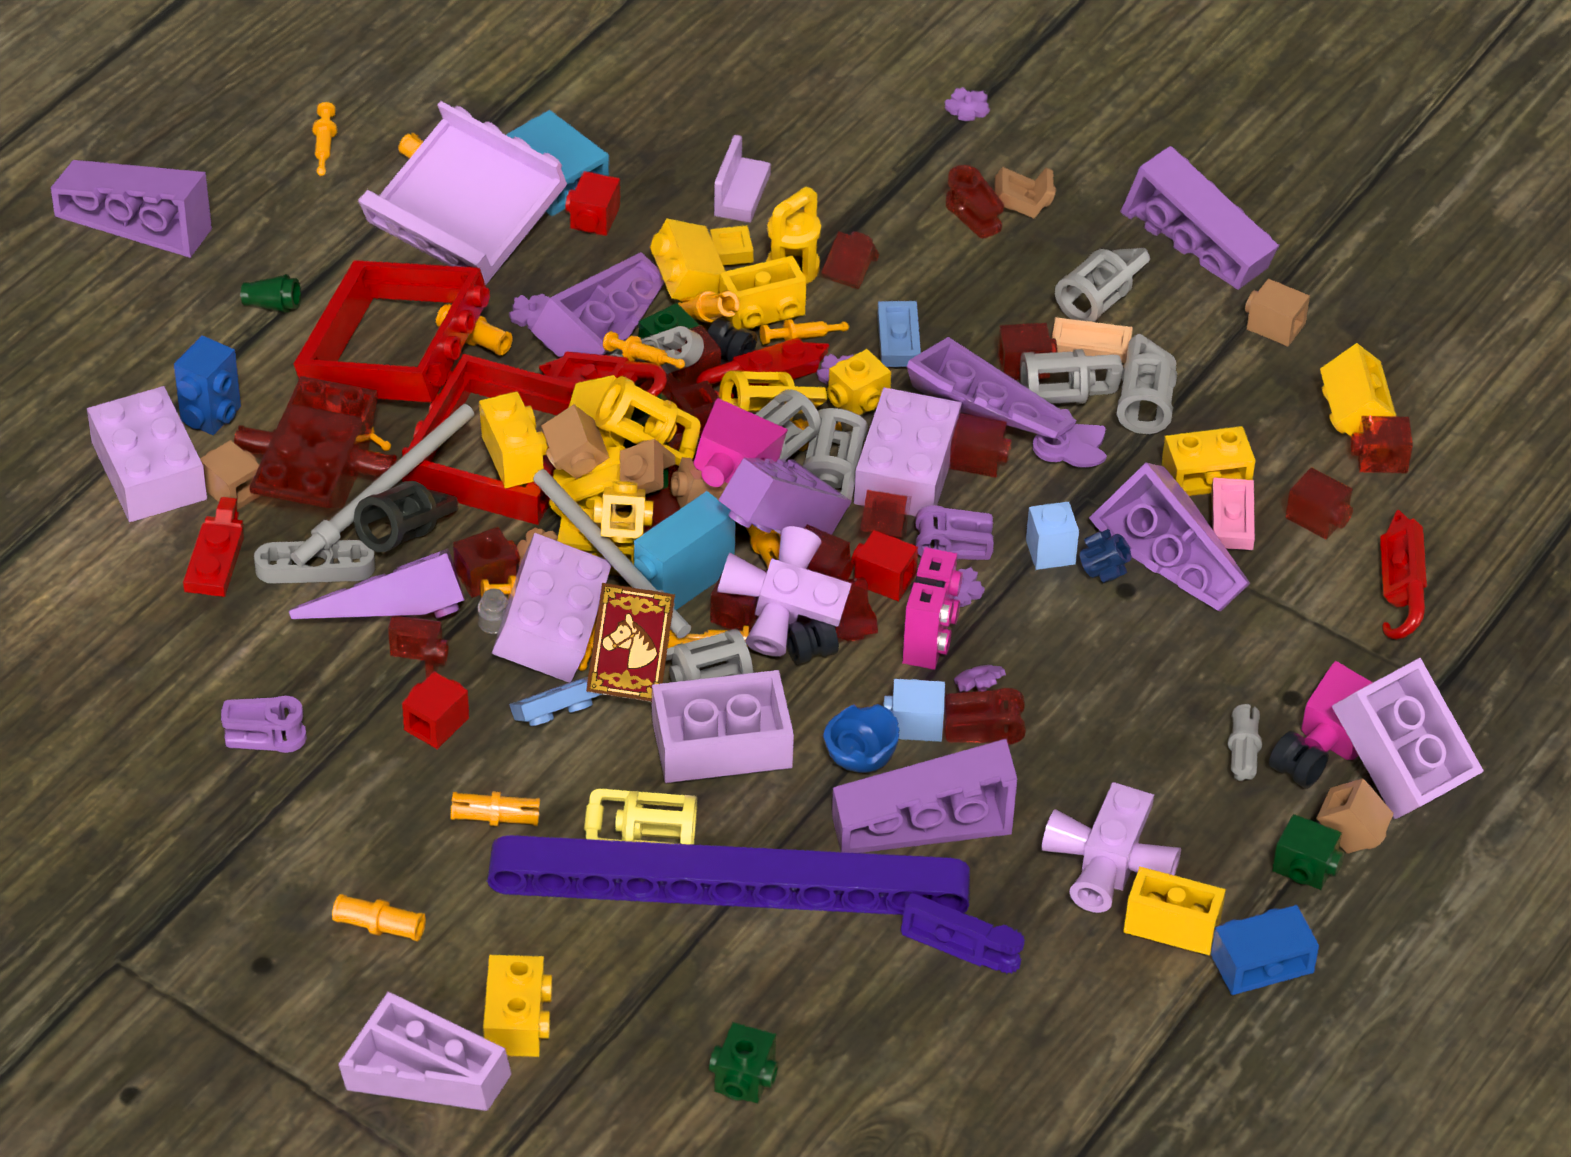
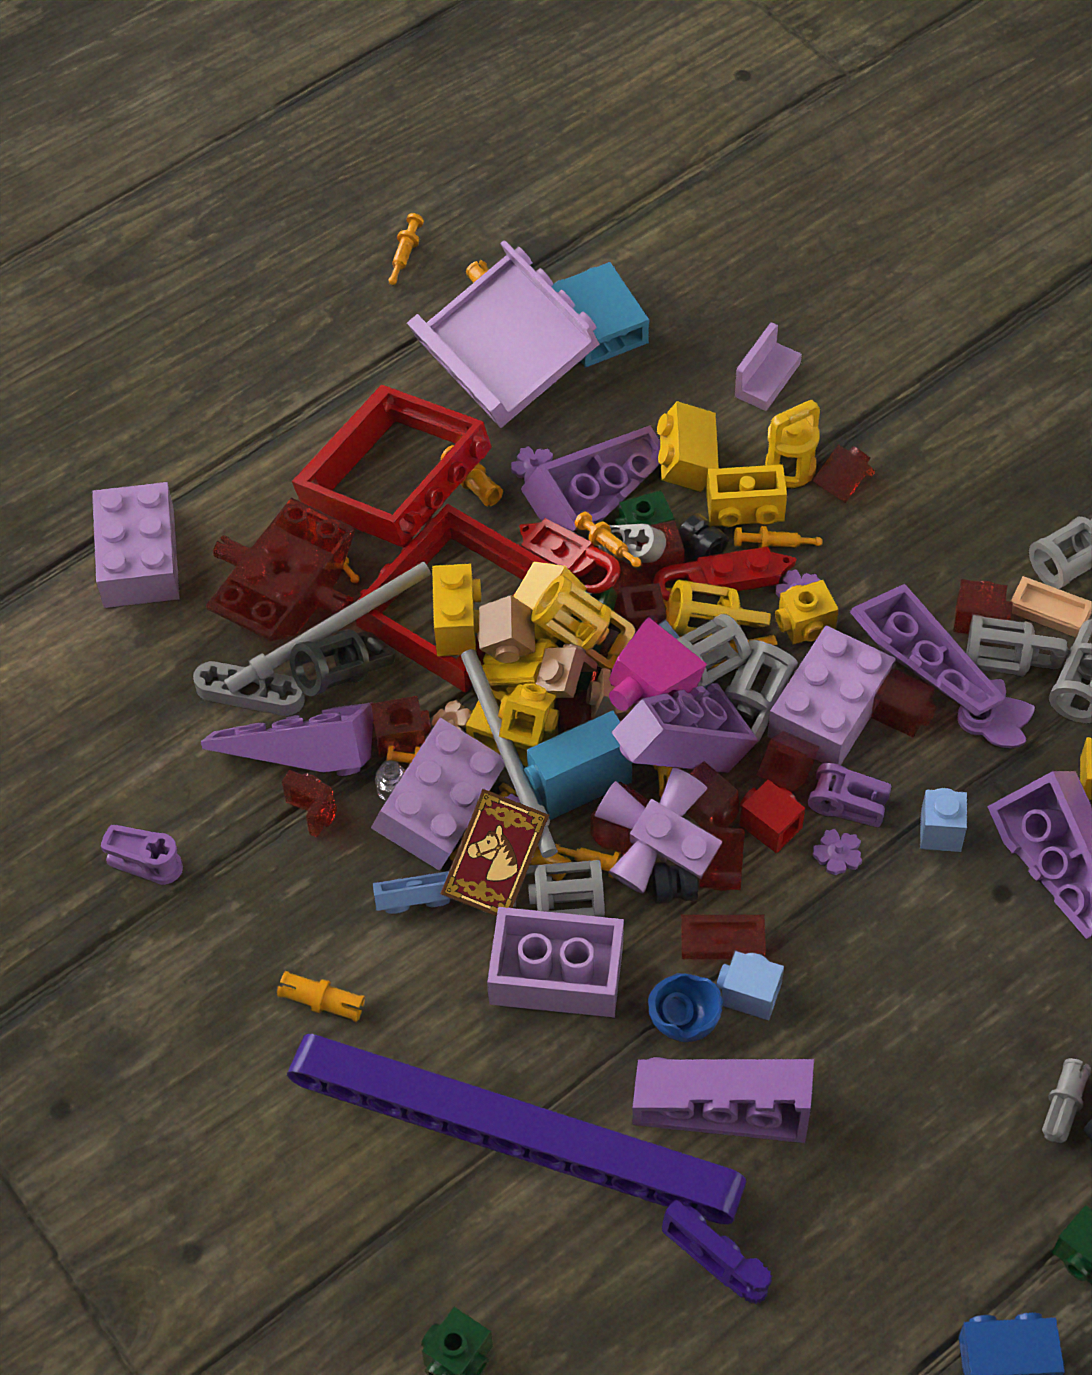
camera: 20 degrees right, 10 degrees up
medium lavender wedge [51,160,212,258] -> none
blue brick [174,335,241,436] -> none
red hinge [183,497,244,597] -> none
medium nougat brick [200,440,264,510] -> none
dark green cone [240,274,301,313] -> none
light orange pin [332,894,426,941] -> none
lavender wedge [339,992,511,1111] -> none
red brick [402,671,469,749] -> none
yellow brick [483,955,553,1057] -> none
red brick [565,171,620,236] -> none
light yellow piece [584,789,697,845] -> none
light orange pin [678,291,739,323] -> none
yellow plate [710,225,754,265] -> none
medium blue plate [877,301,921,367] -> none
dark pink piece [903,547,963,670] -> none
clear red piece [944,688,1026,745] -> none
medium lavender plant [945,88,990,121] -> none
clear red piece [946,165,1004,239] -> none
medium lavender plant [954,665,1006,694] -> none
medium nougat bracket [995,167,1056,218] -> none
lavender brick [1042,782,1181,913] -> none
dark blue gear [1080,529,1132,583] -> none
yellow brick [1124,866,1226,956] -> none
none -> clear red plate [681,914,766,959]

